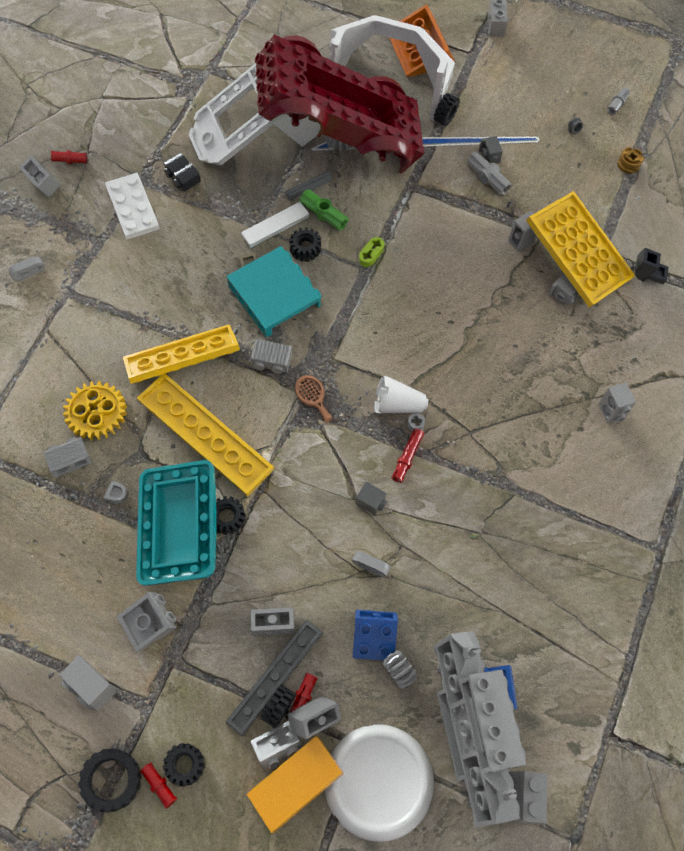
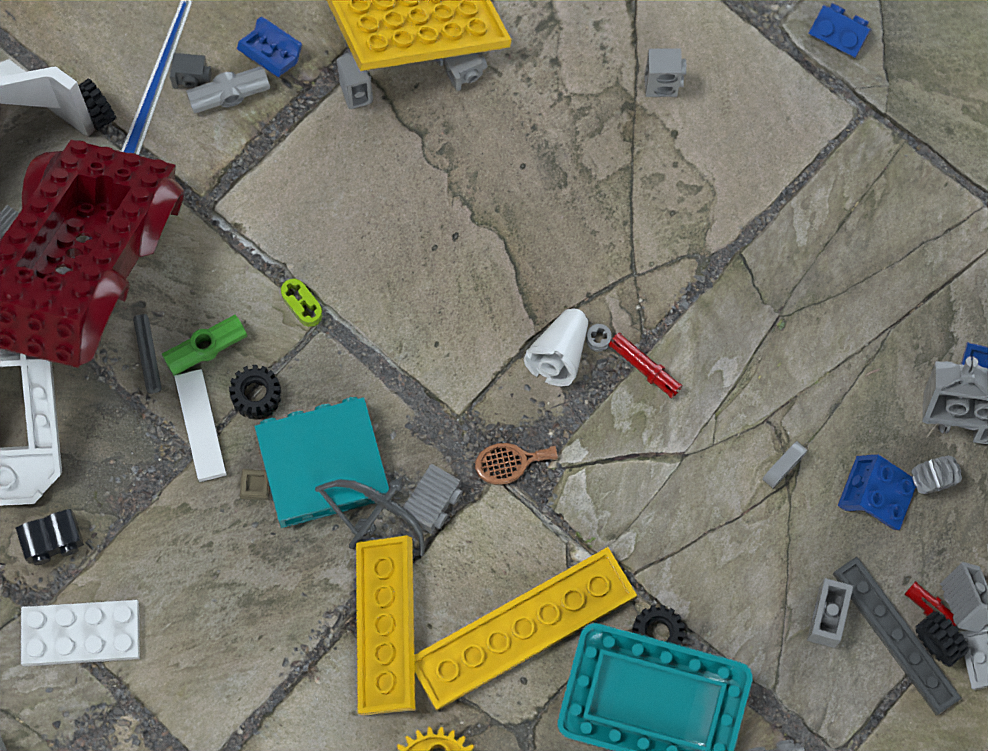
camera: 70 degrees left, 5 degrees up
dark grey brick [355,481,387,515] -> none
none -> blue bracket [237,17,302,77]
none -> dark grey piece [315,476,424,556]

